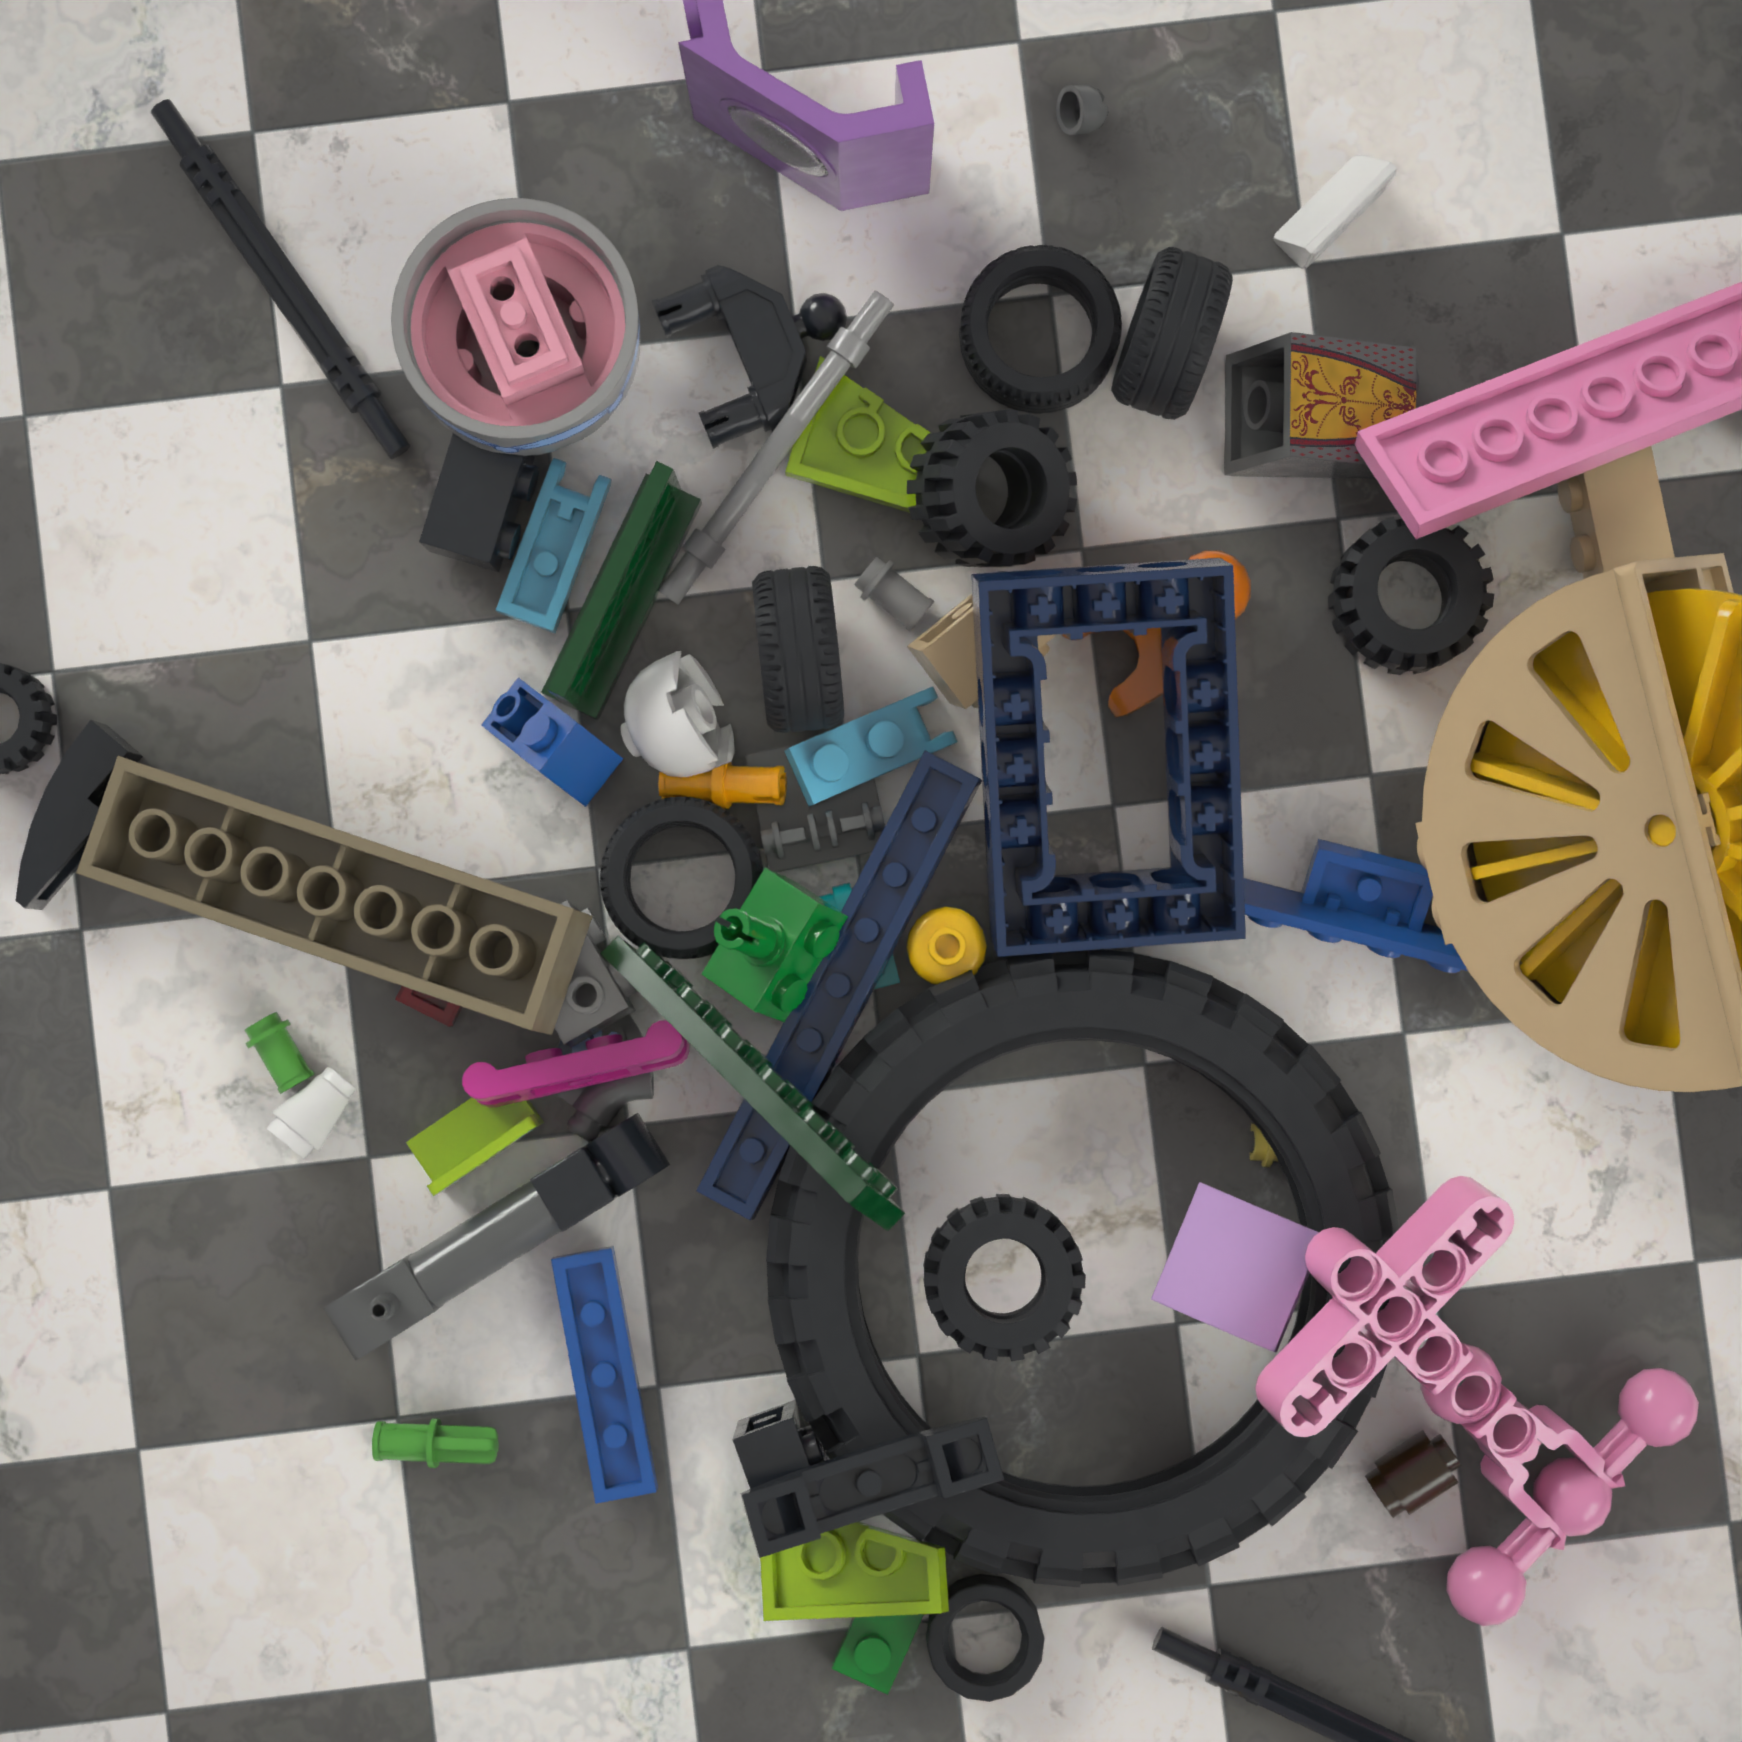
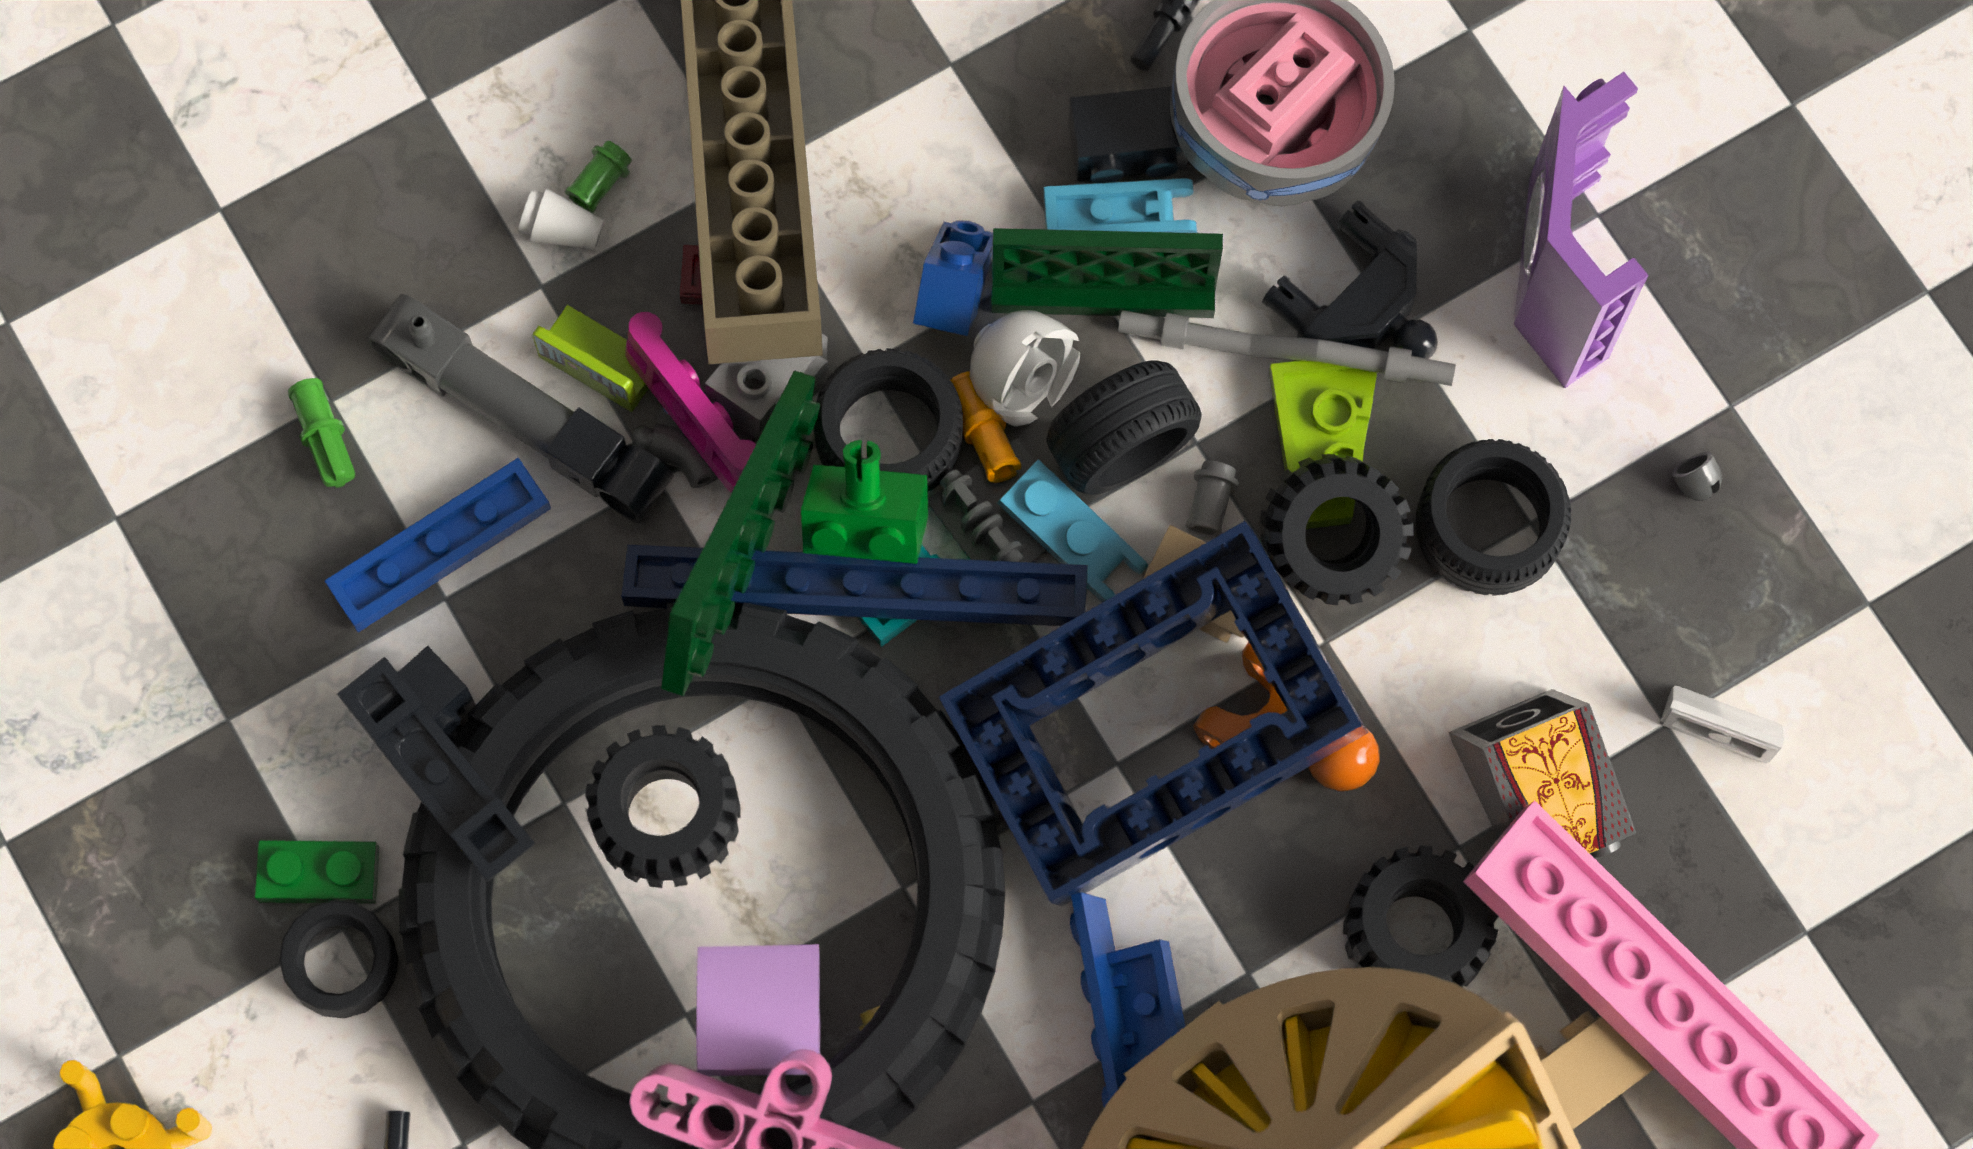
camera: 65 degrees right, 15 degrees down
lime wing [760,1522,949,1621] -> none
yellow head [906,906,987,985] -> none
black tyre [1111,247,1233,420] -> none

